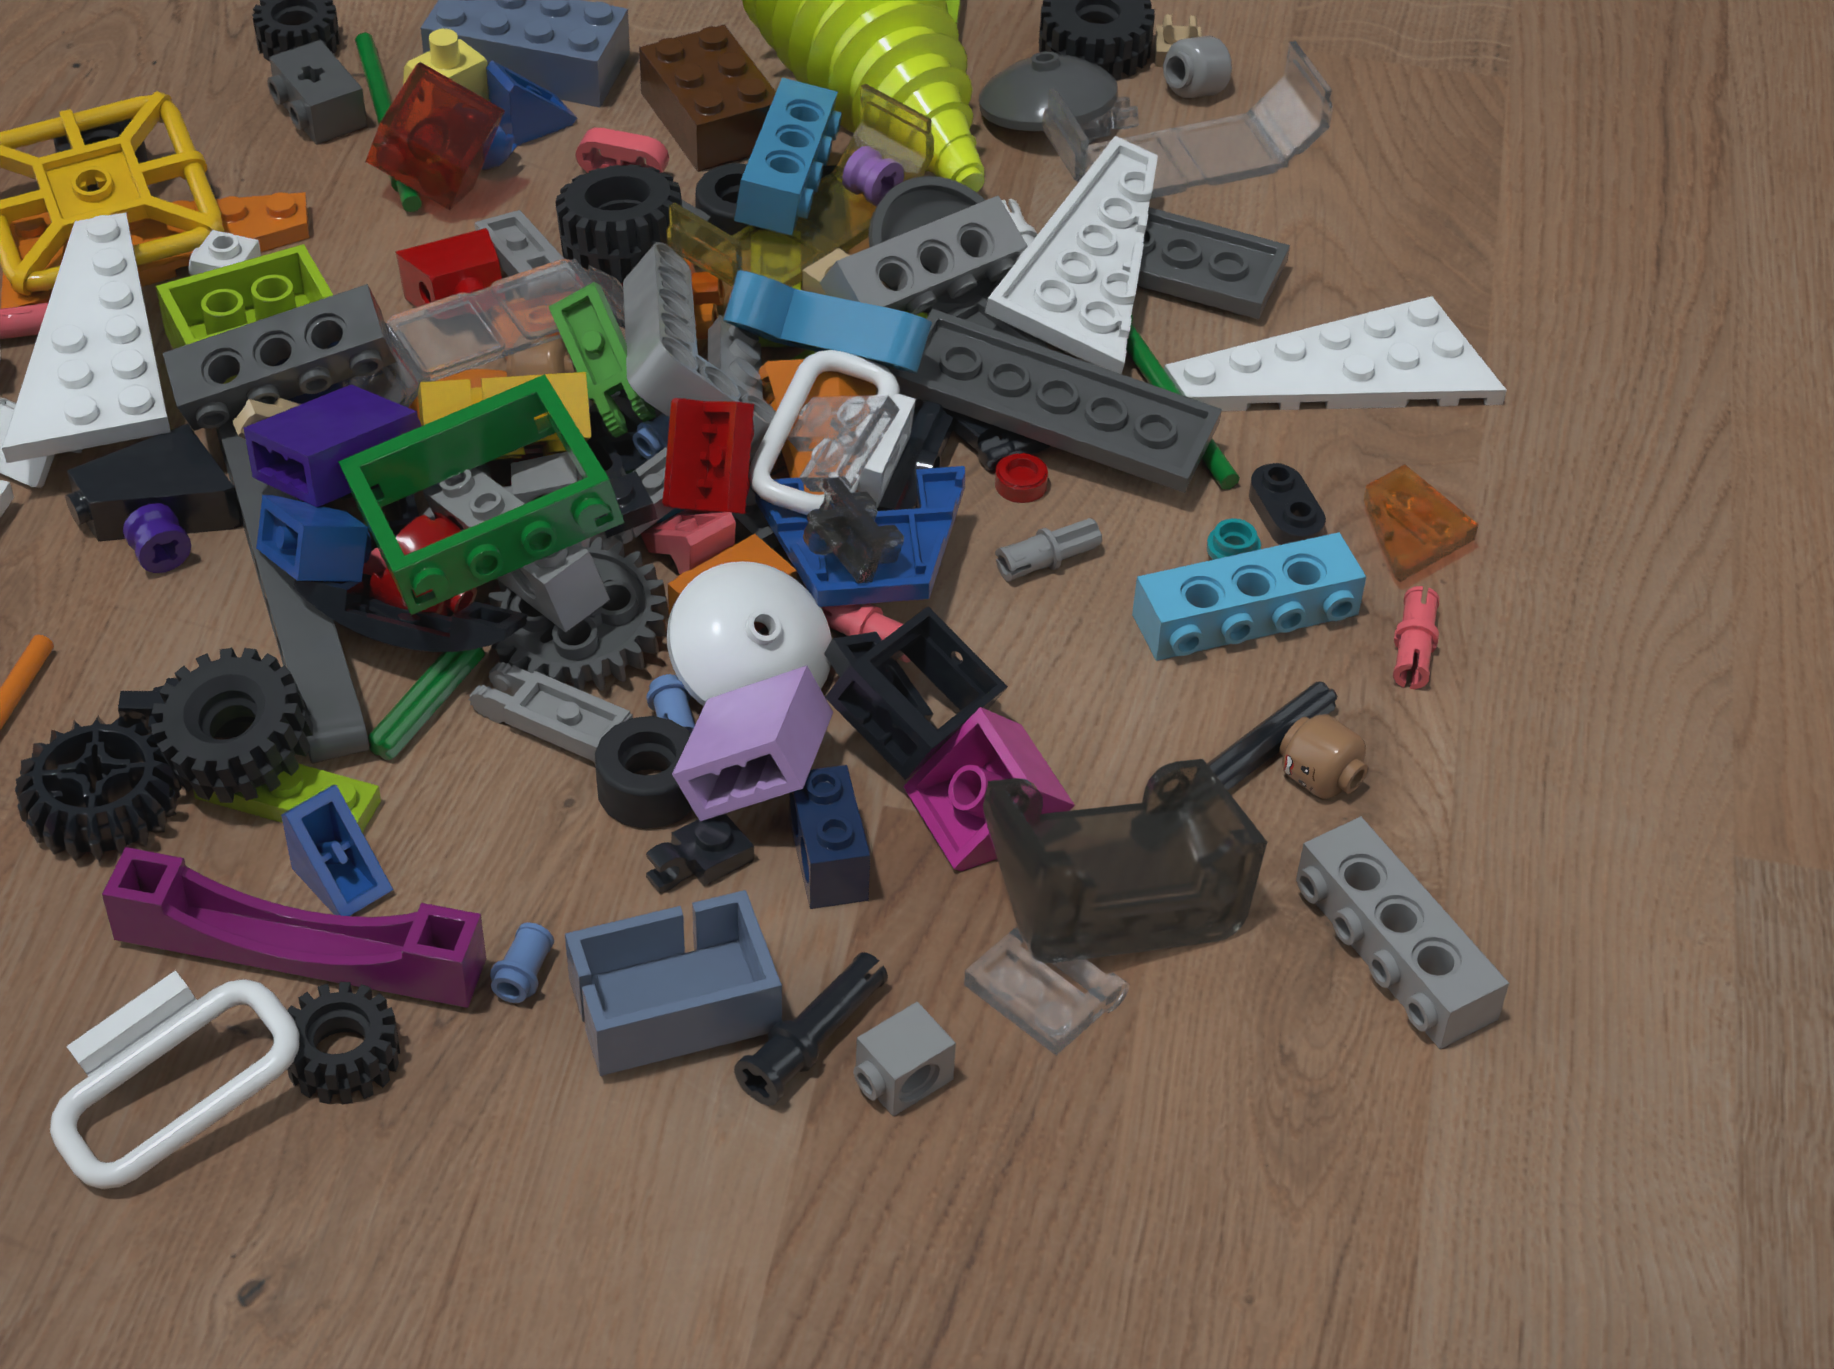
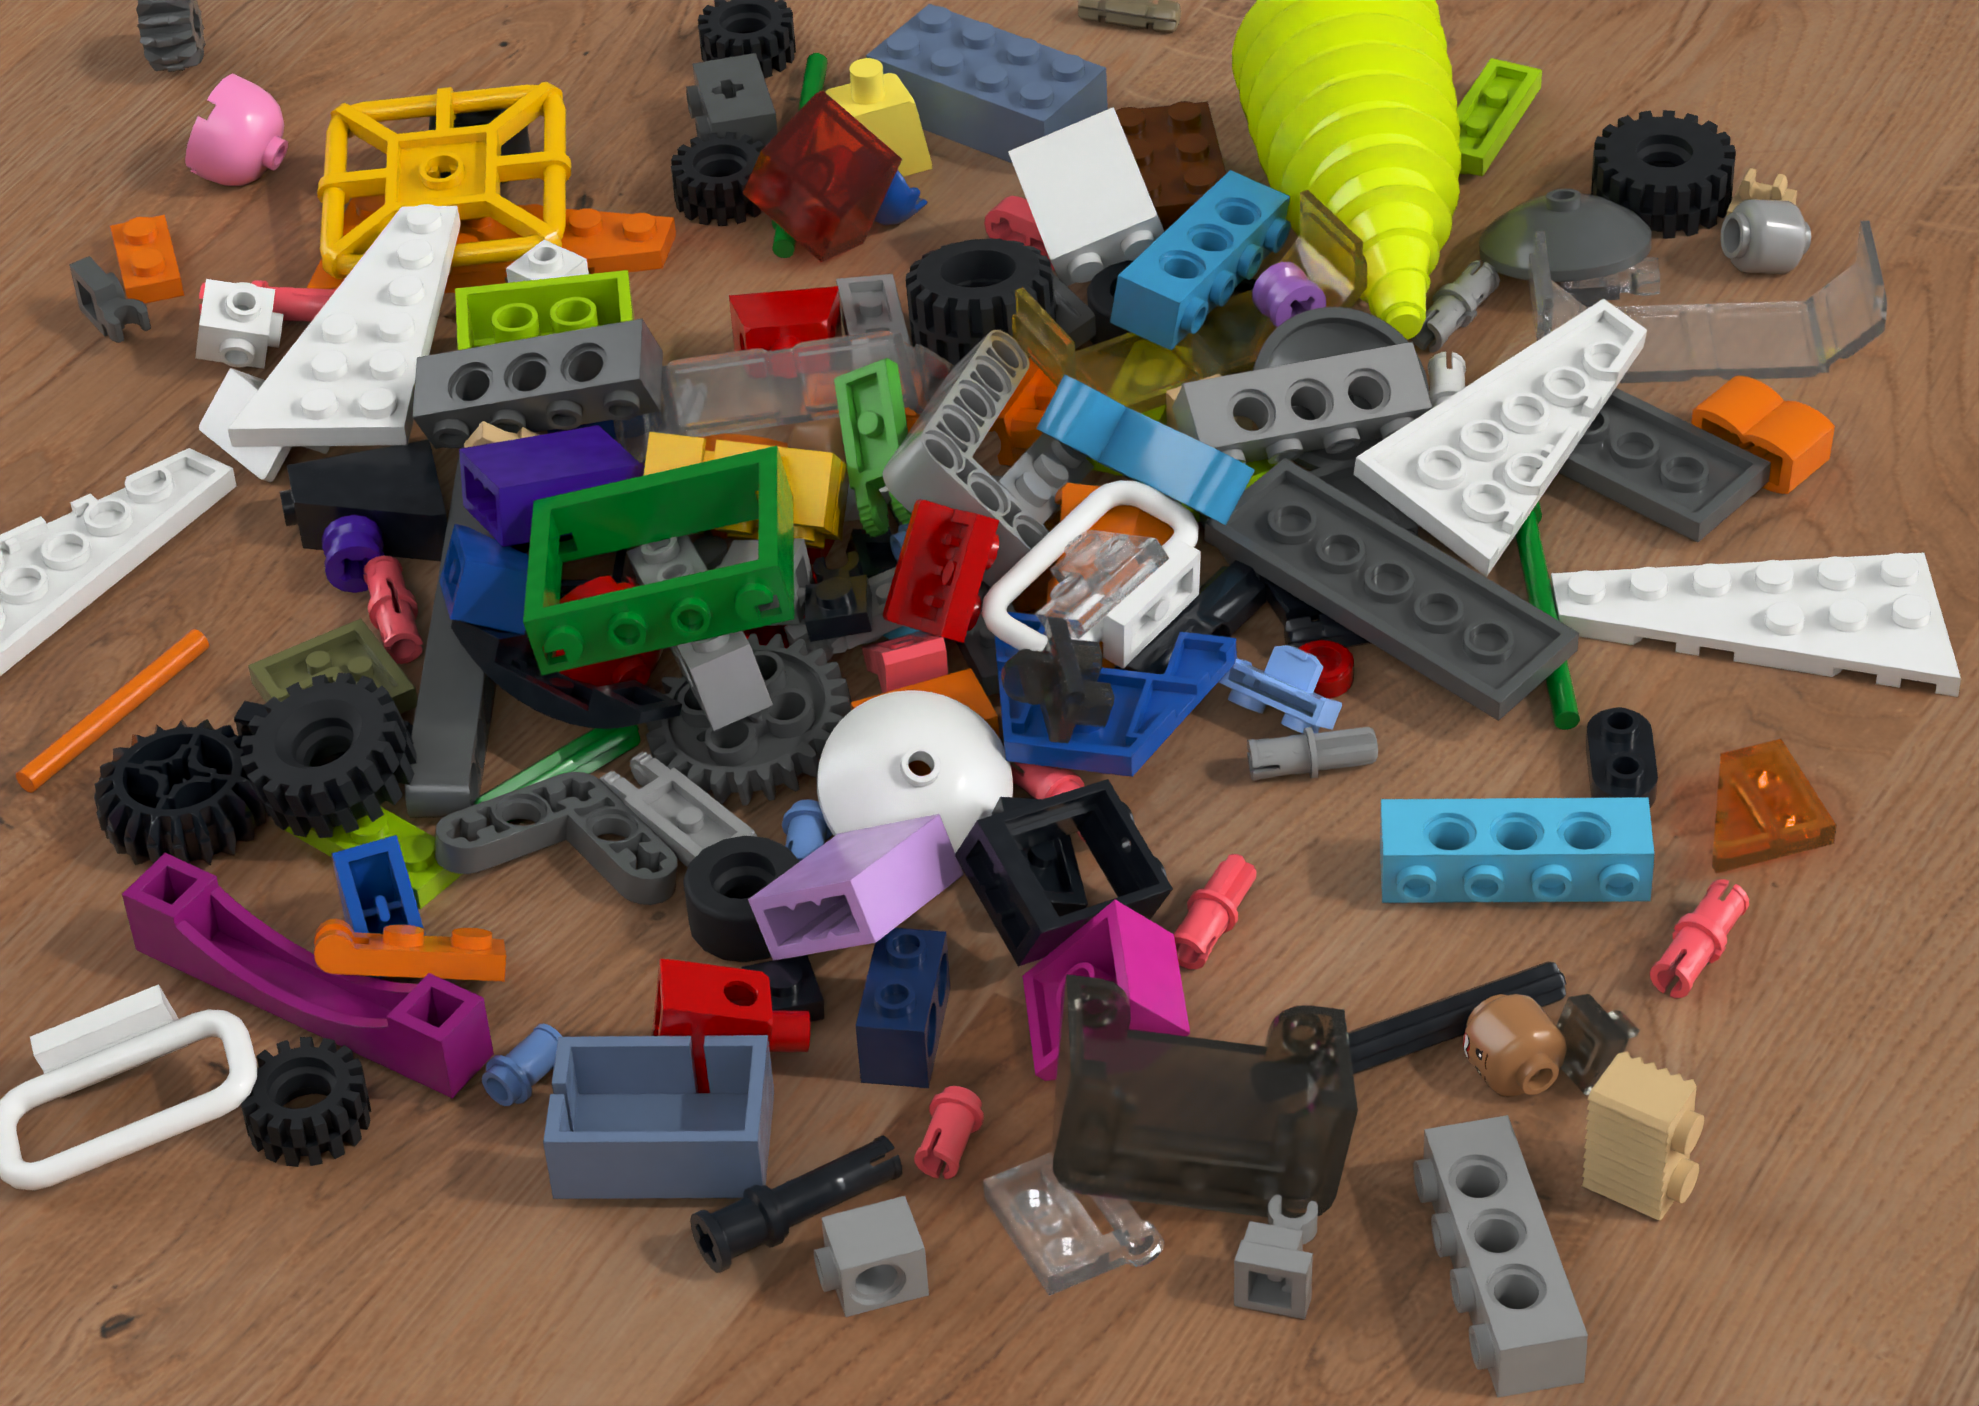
camera: 25 degrees right, 5 degrees down
blue slope [486,60,577,146] -> none
teal plate [1207,518,1261,560] -> none
none -> olive plate [248,618,418,714]
none -> orange plate [314,919,506,982]
none -> coral pin [363,555,423,664]
none -> dark grey beam [435,772,677,905]
none -> red torso [651,959,810,1093]
none -> black tyre [671,132,773,226]
none -> coral pin [914,1086,984,1179]
none -> white brick [1008,107,1164,286]
none -> coral axle [1174,854,1256,969]
none -> light blue piece [1219,645,1342,733]
none -> light grey piece [1234,1194,1318,1319]
none -> light grey pin [1411,260,1500,353]
none -> clear smoke tile [1556,994,1640,1095]
none -> tan brick [1581,1051,1704,1220]
none -> orange brick [1691,376,1835,494]

